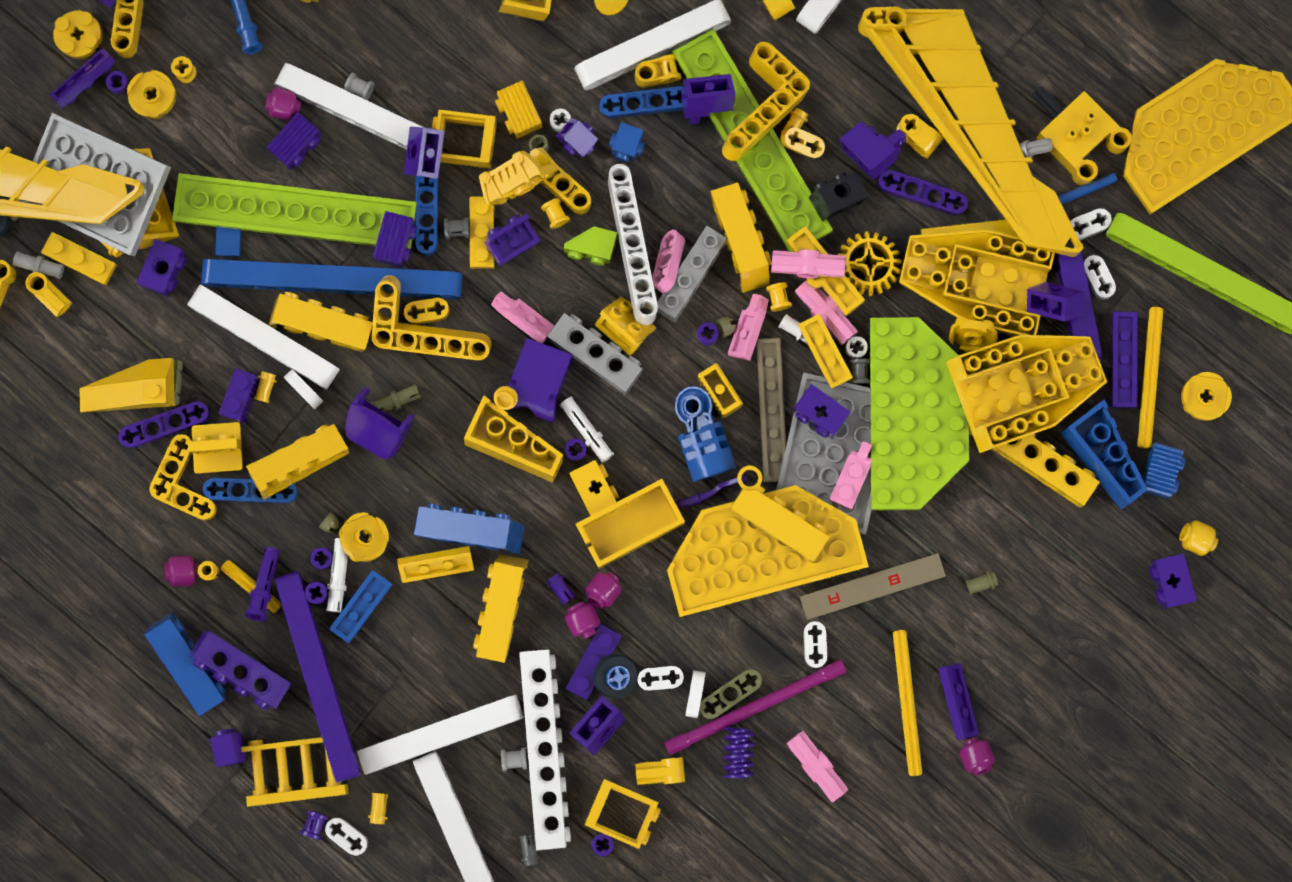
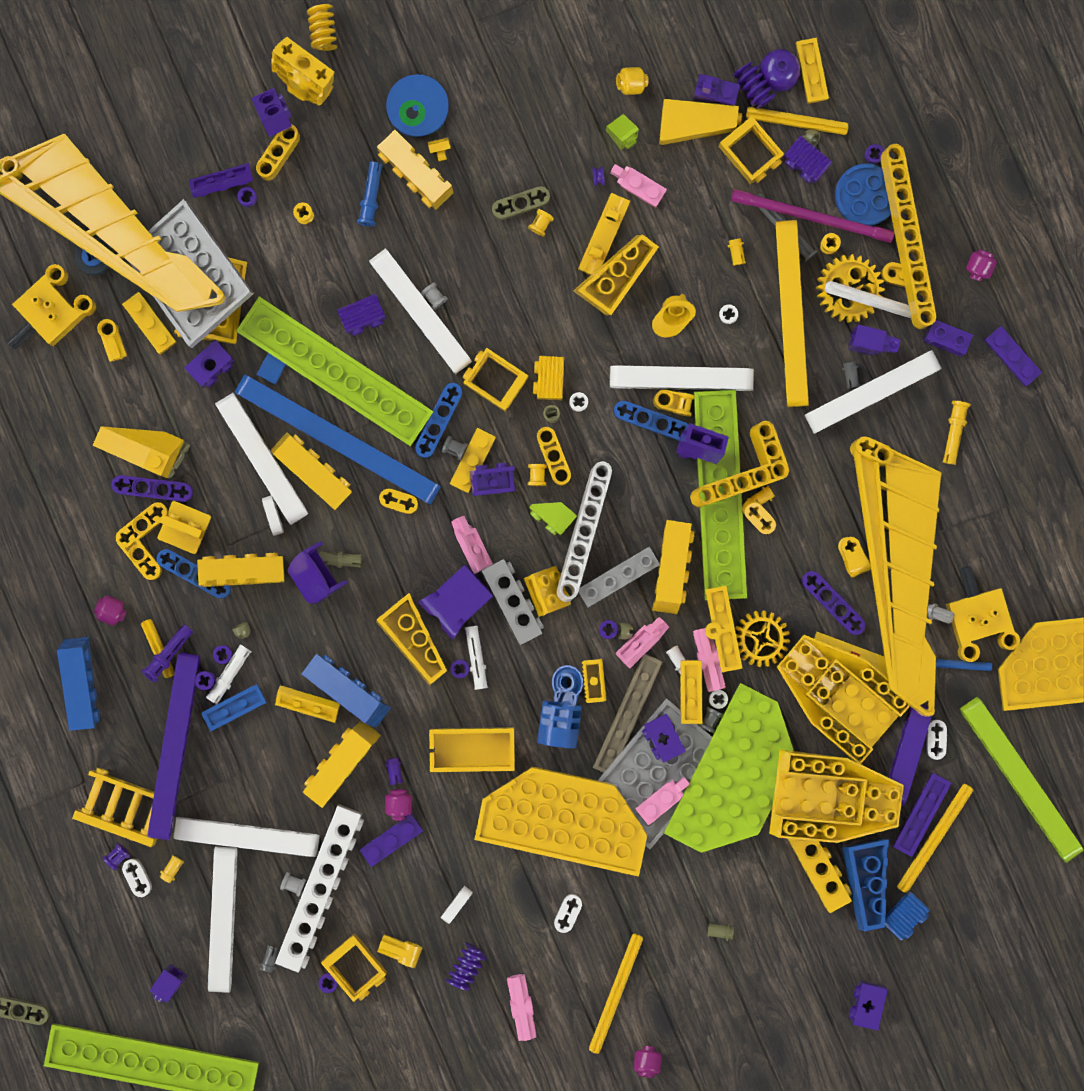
camera: 30 degrees right, 5 degrees up
light grey pin [13,251,64,279] -> none
yellow plate [53,11,103,59] -> none
yellow plate [127,70,177,119] -> none
dark purple brick [188,631,291,710] -> none
yellow pin [198,561,220,580] -> none
dark purple brick [210,729,247,767] -> none
dark purple brick [219,368,260,424] -> none
yellow pin [254,371,277,403] -> none
magenta head [265,87,301,120] -> none
yellow plate [339,513,389,562] -> none
yellow beam [372,275,492,360] -> none
dark purple brick [373,211,417,268] -> none
dark purple brick [404,126,444,179] -> none
yellow piece [479,147,558,205] -> none
yellow plate [494,386,518,410] -> none
brick [555,118,598,157] -> none
yellow brick [569,460,619,516] -> none
dark purple brick [569,696,626,756] -> none
magenta head [586,572,622,609] -> none
black wheel [593,654,637,698] -> none
blue brick [609,122,645,163] -> none
white beam [637,666,684,691] -> none
bright pink beam [652,230,685,293] -> none
magenta piece [664,659,847,755] -> none
dark purple piece [676,476,748,509] -> none
olive beam [699,669,762,719] -> none
yellow hinge [731,465,830,562] -> none
yellow bush [766,282,792,312] -> none
bright pink piece [771,250,846,279] -> none
dark tan tile [799,553,946,620] -> none
black brick [808,171,869,222] -> none
dark purple hinge [840,121,906,180] -> none
dark purple plate [938,663,979,740] -> none
yellow plate [949,317,998,352] -> none
dark purple brick [1027,282,1084,322] -> none
white beam [1070,209,1112,240] -> none
yellow head [1179,520,1218,556] -> none
yellow plate [1181,372,1232,421] -> none

